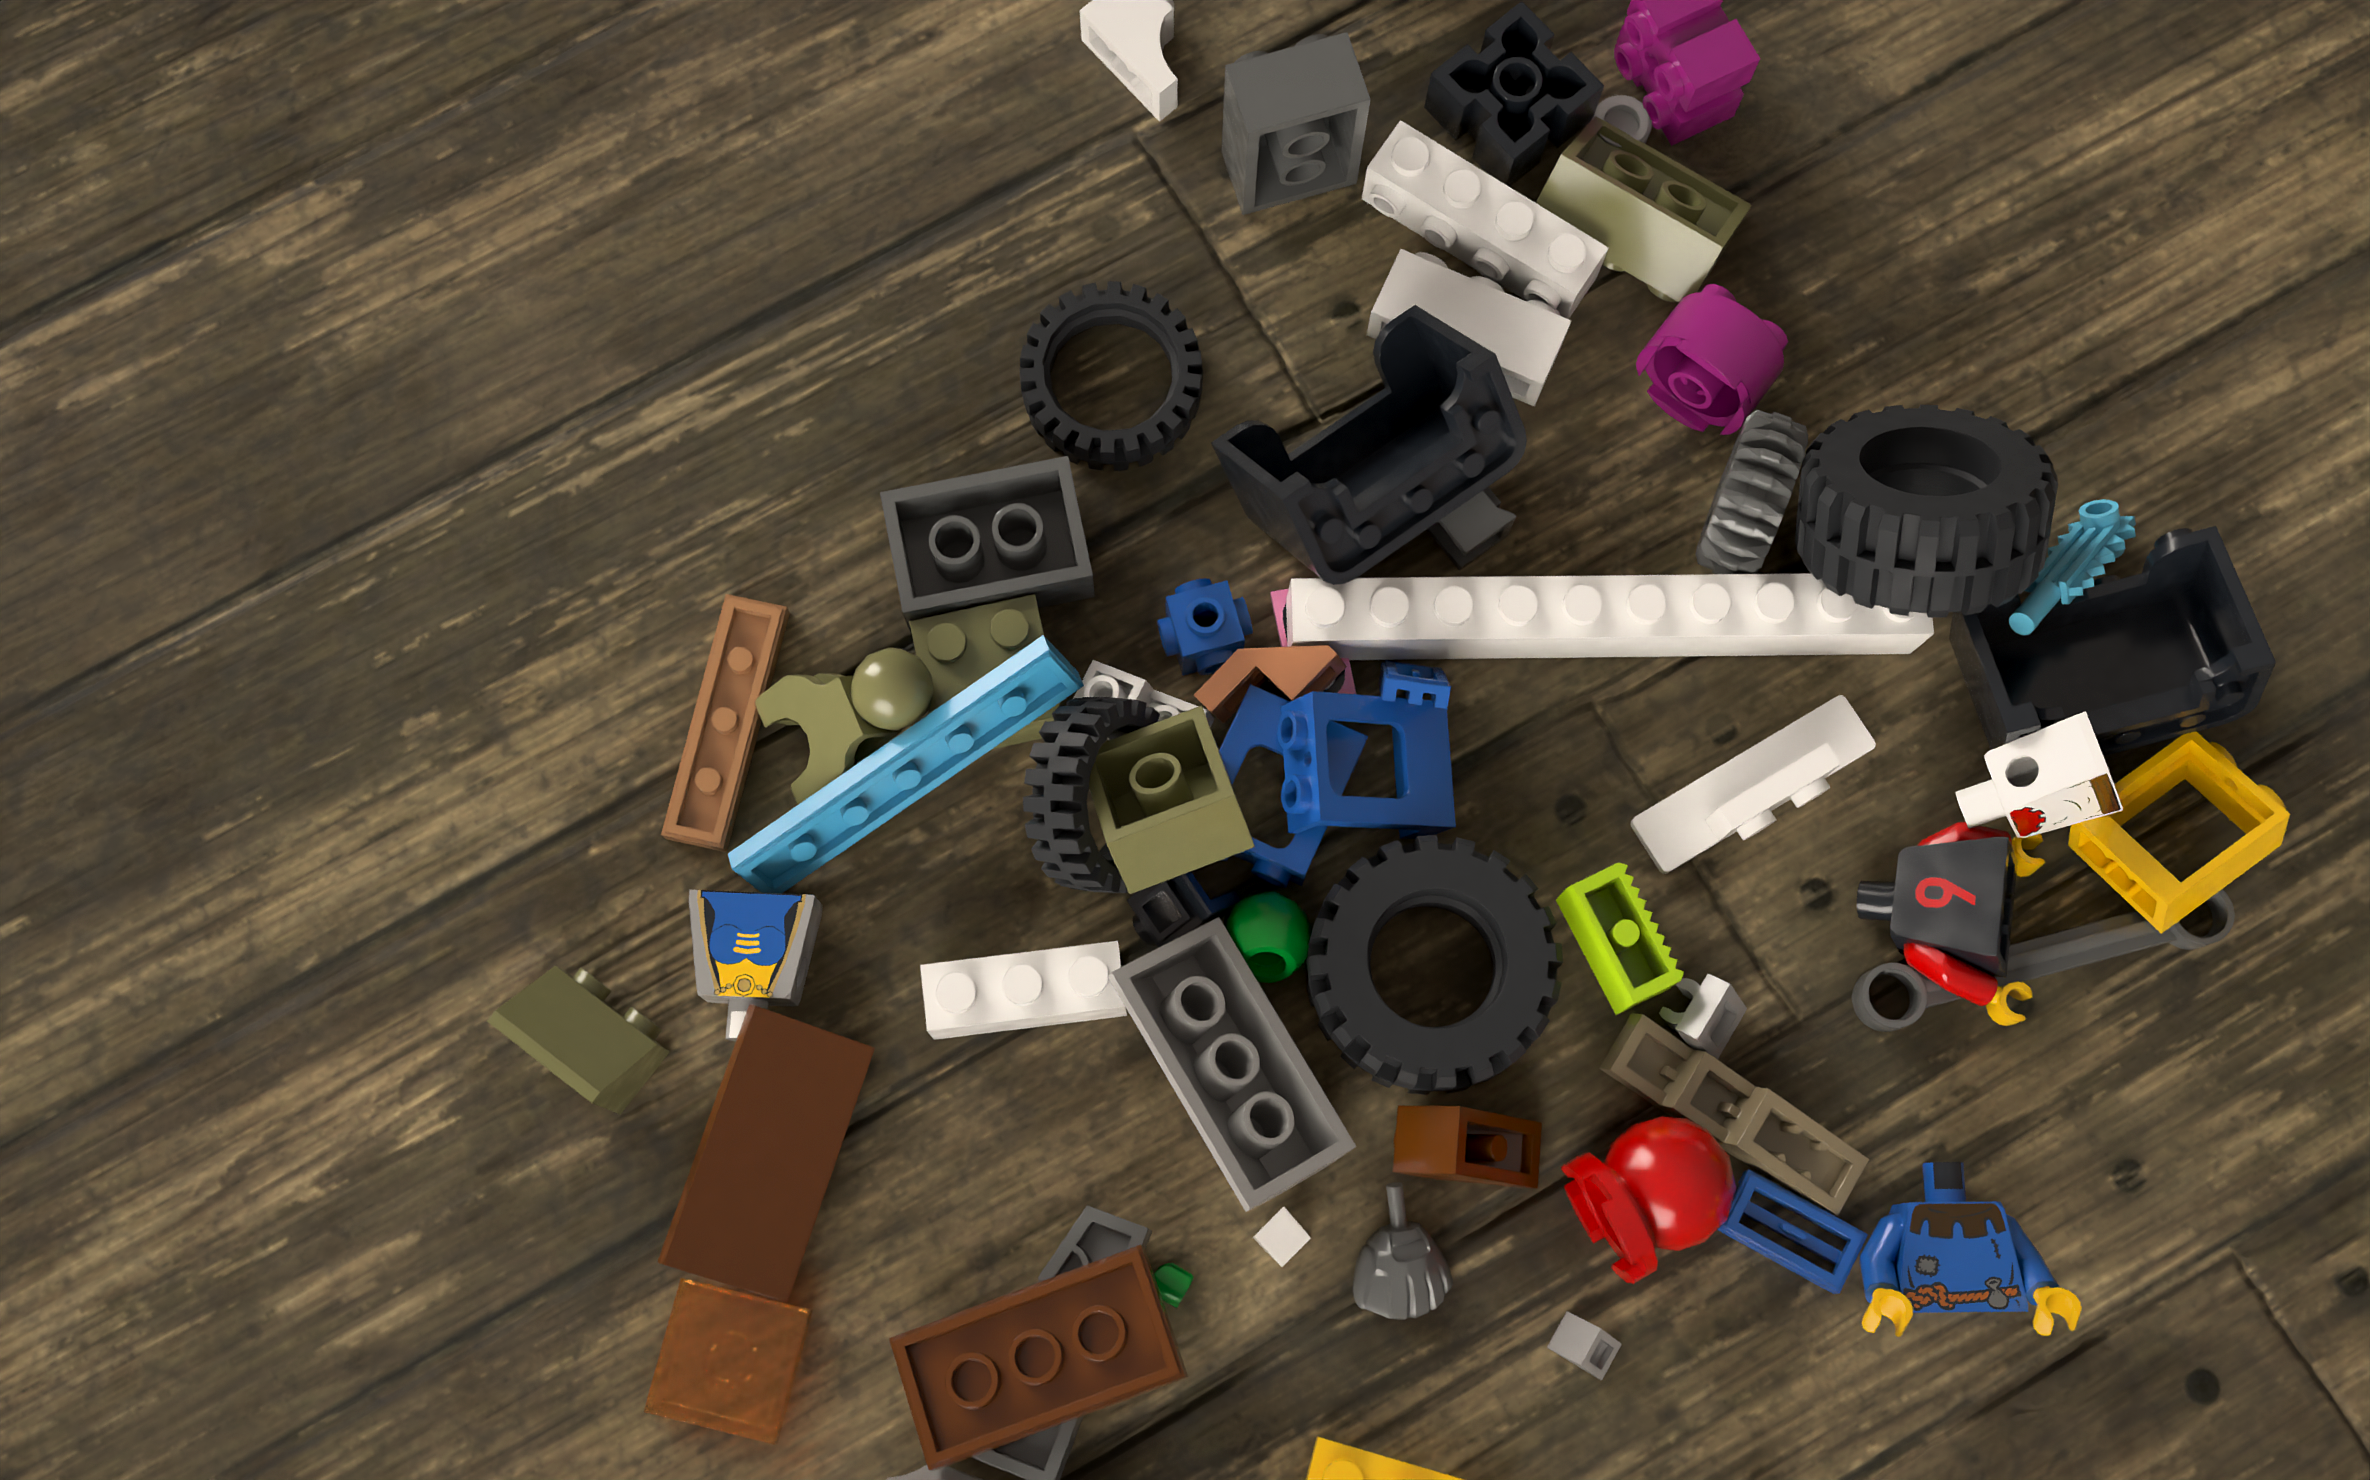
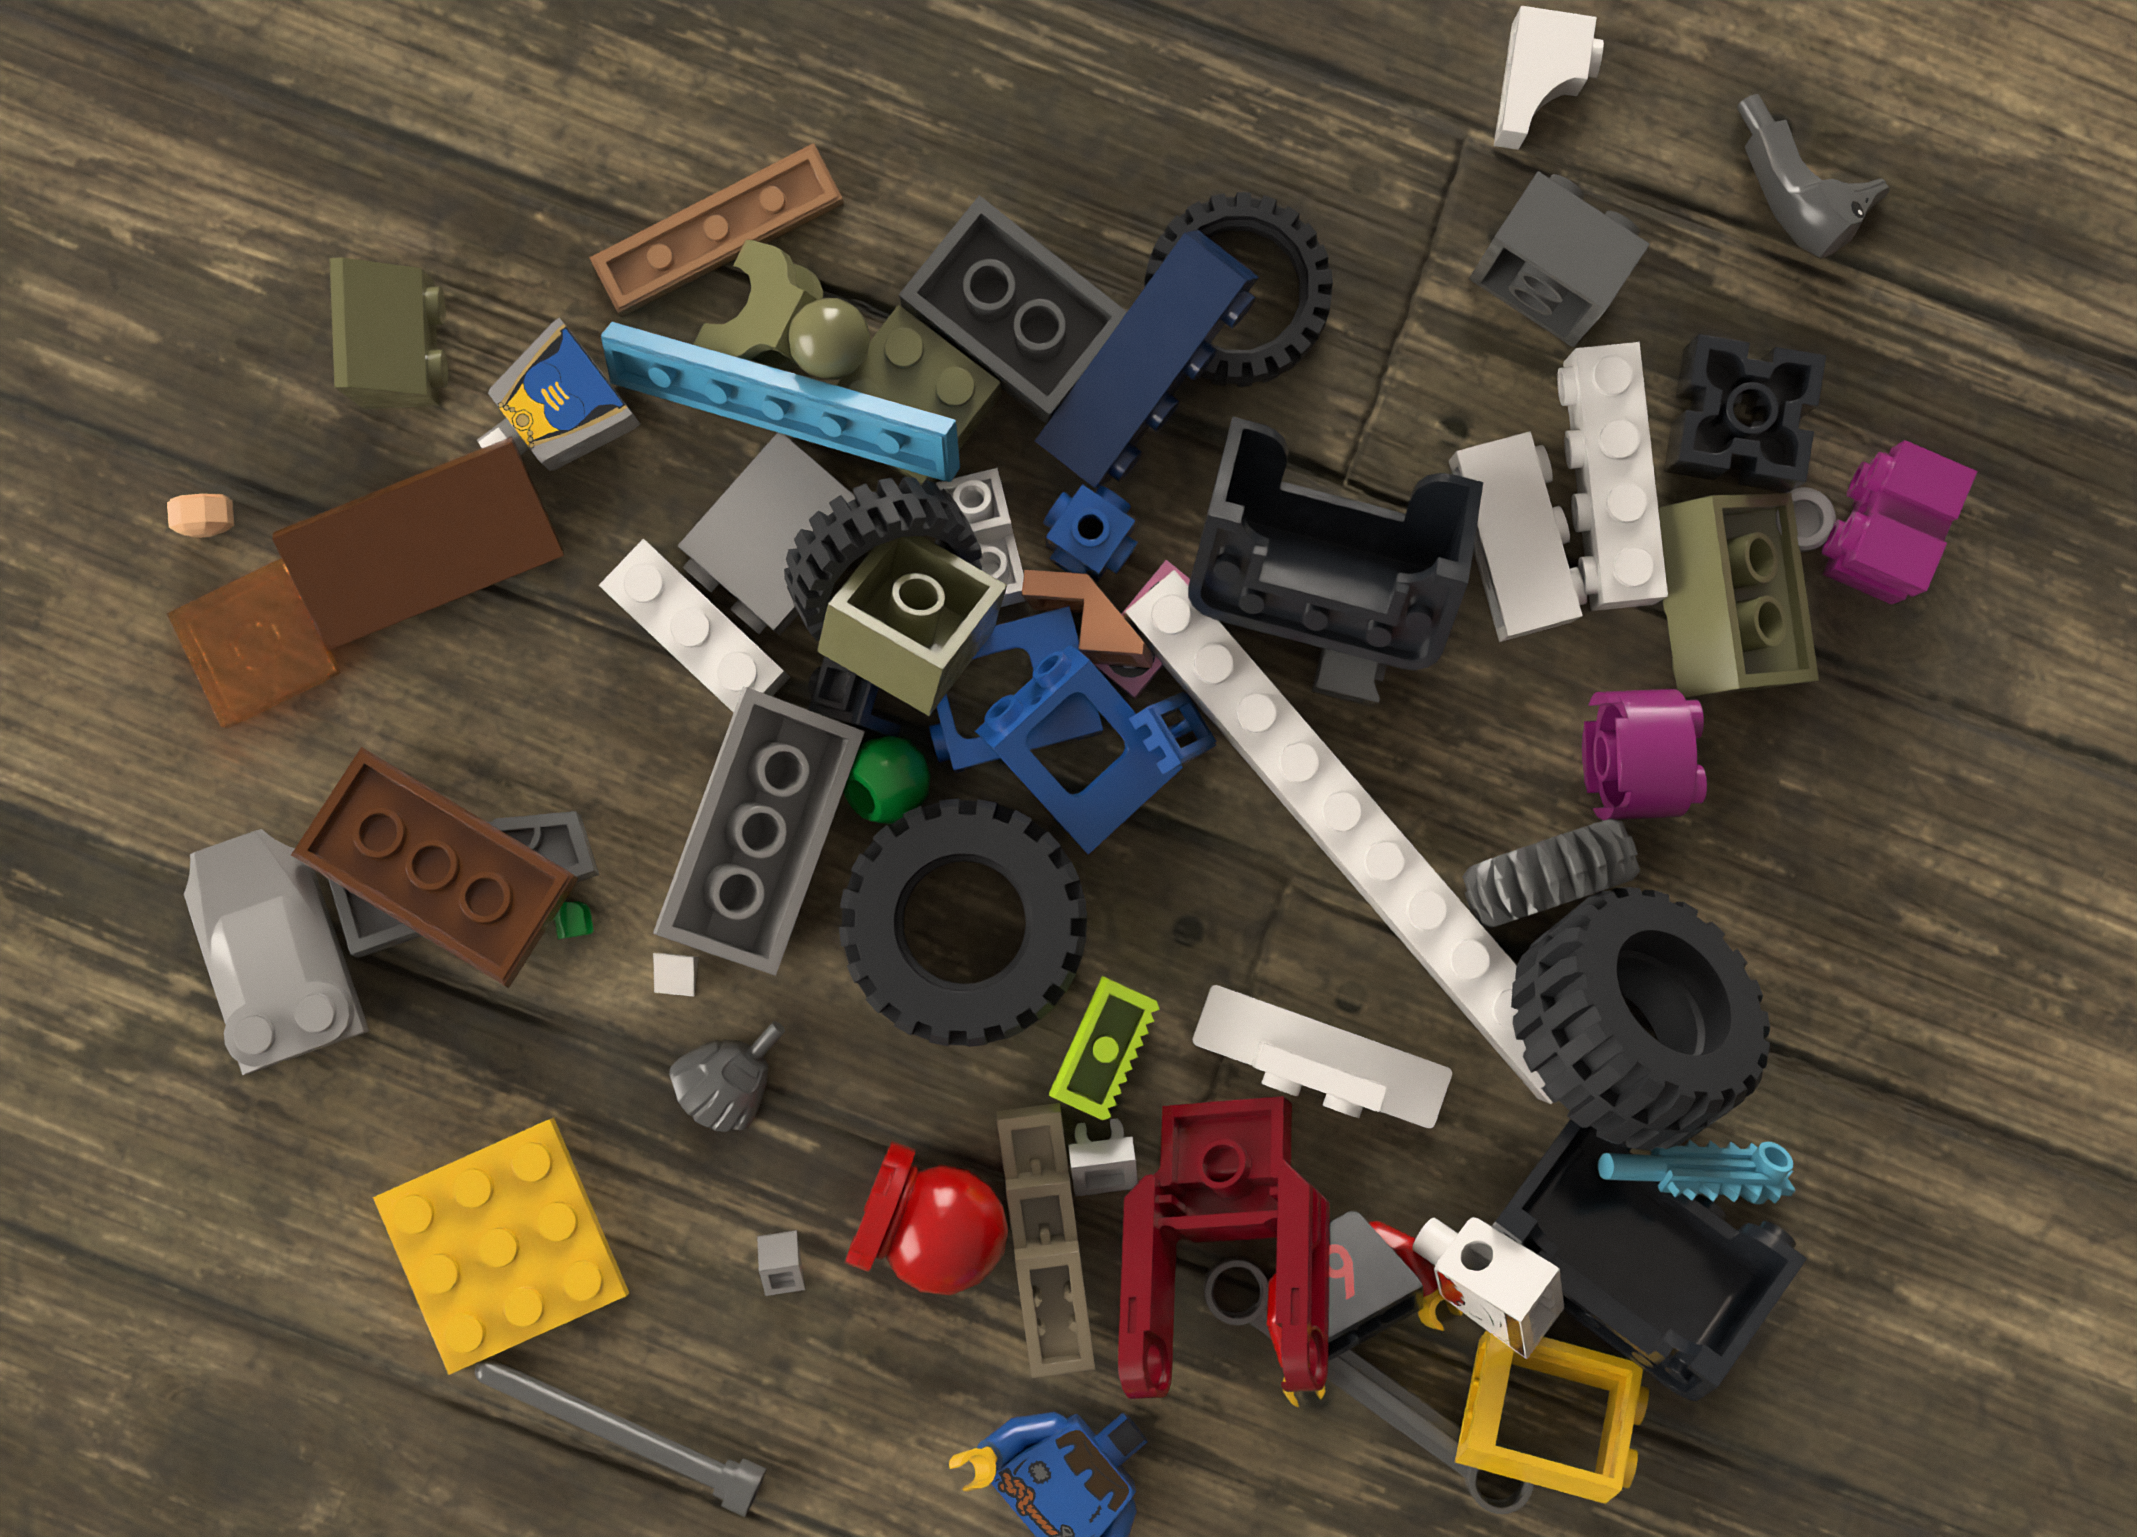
camera: 50 degrees right, 10 degrees up
reddish brown slope [1393,1105,1542,1189] -> none
blue tile [1717,1169,1868,1294] -> none
none -> light nougat tile [167,494,234,538]
none -> light grey brick [678,433,855,636]
none -> dark blue brick [1035,230,1259,488]
none -> dark red plate [1118,1096,1330,1399]

